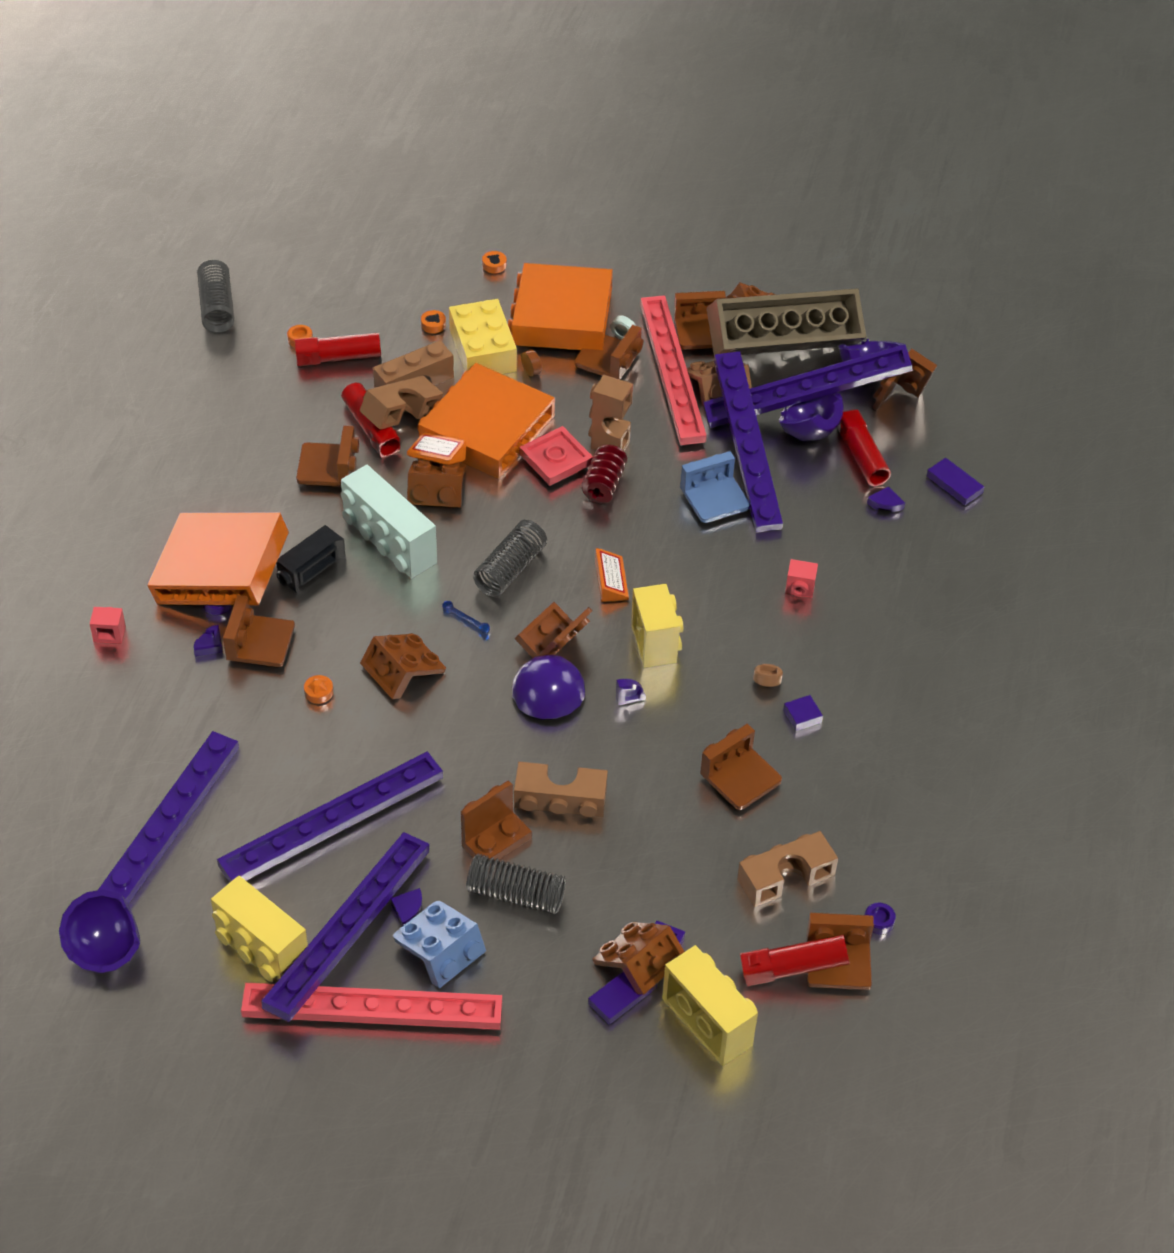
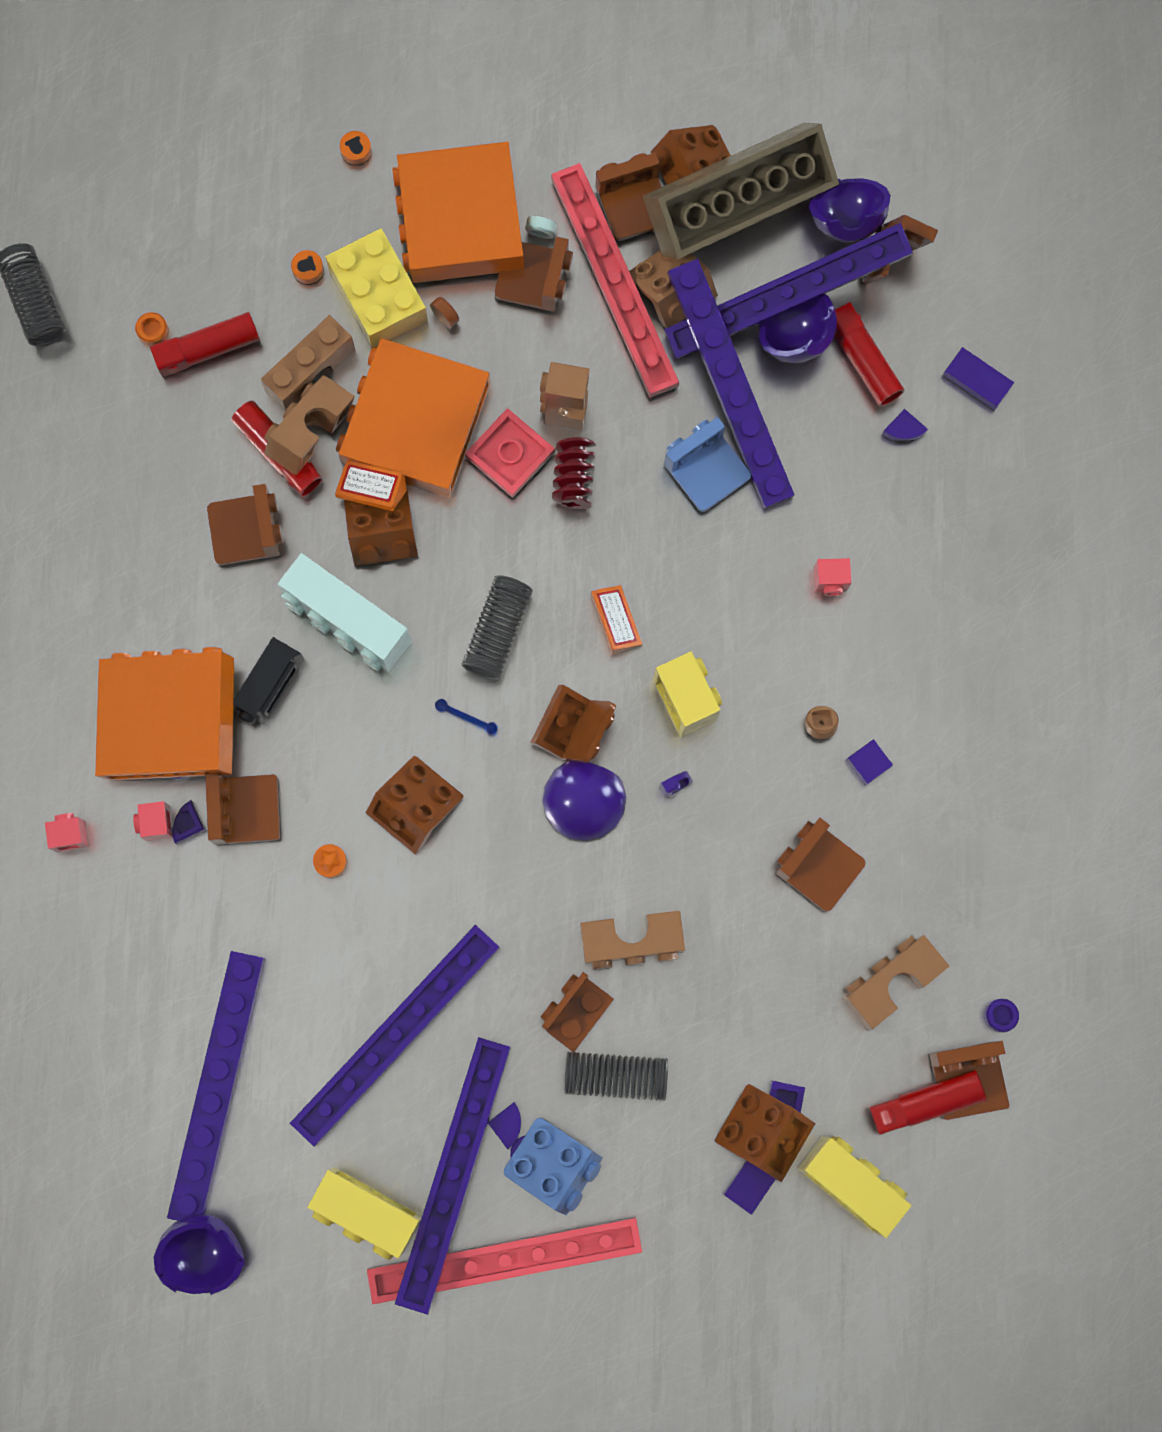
camera: 15 degrees left, 30 degrees up
none -> coral plate [133,801,173,841]

